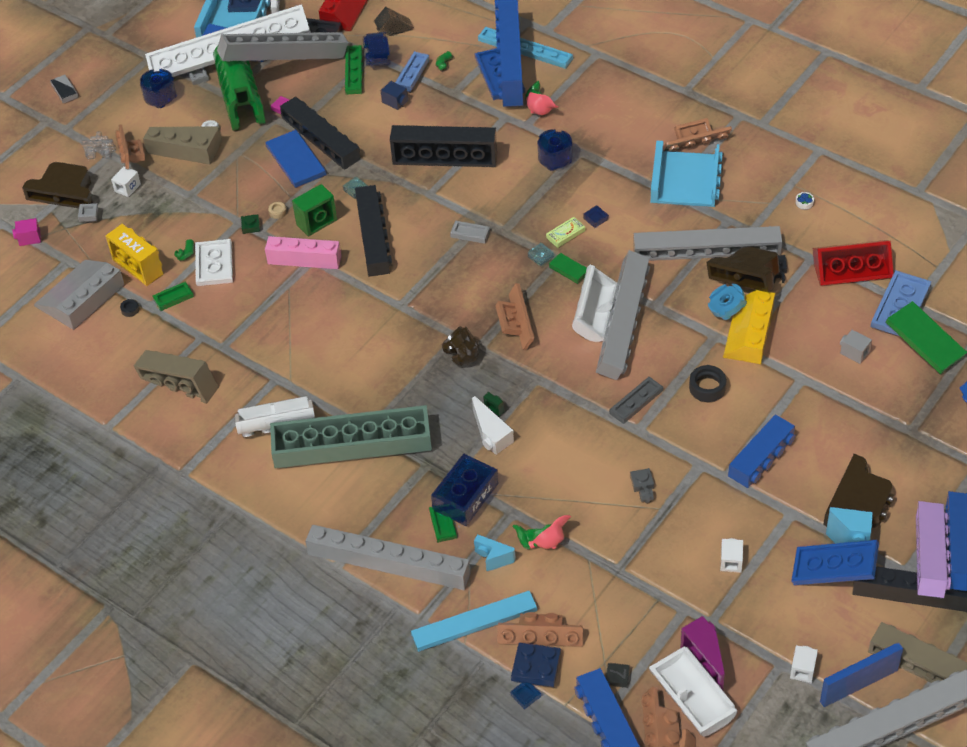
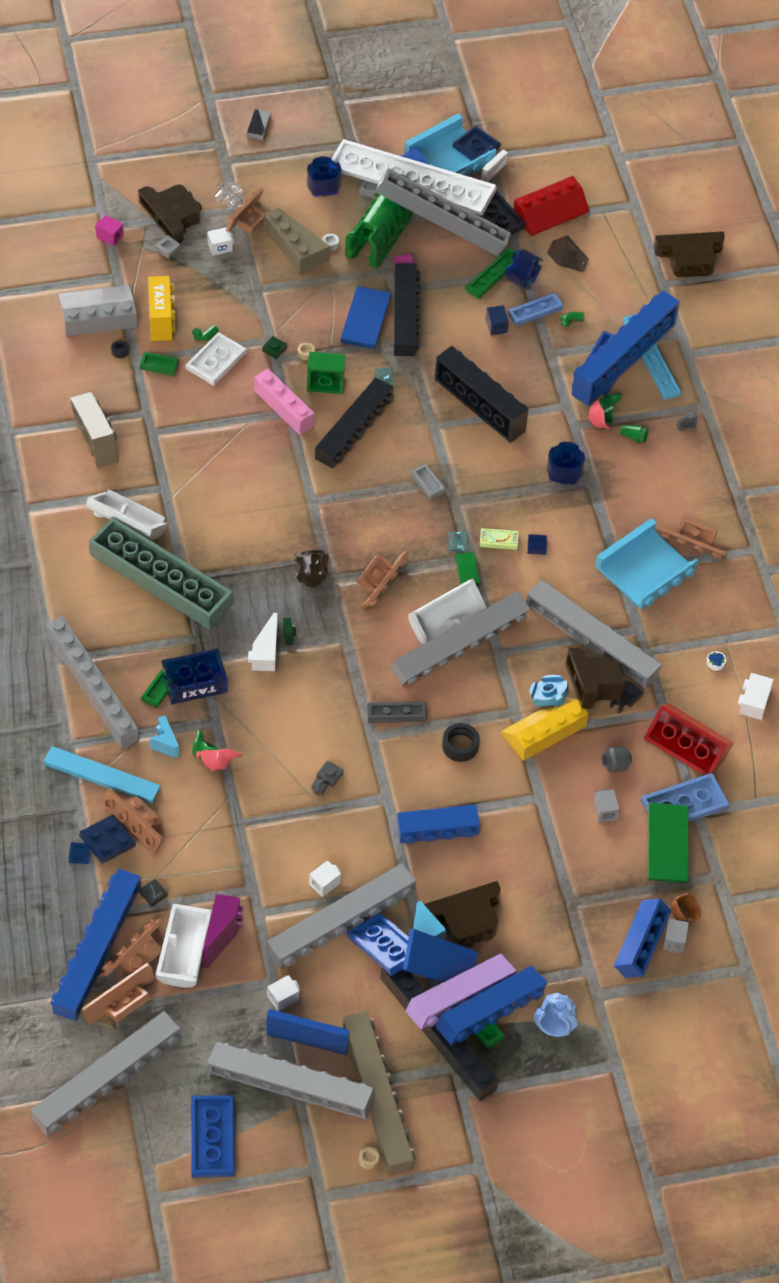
camera: 35 degrees right, 5 degrees up
none -> light grey brick [267,864,416,969]
none -> blue tile [403,929,478,983]
none -> dark grey head [601,746,632,772]
none -> green cone [620,424,649,443]
none -> dark grey tile [677,412,698,430]
none -> white brick [738,673,773,720]

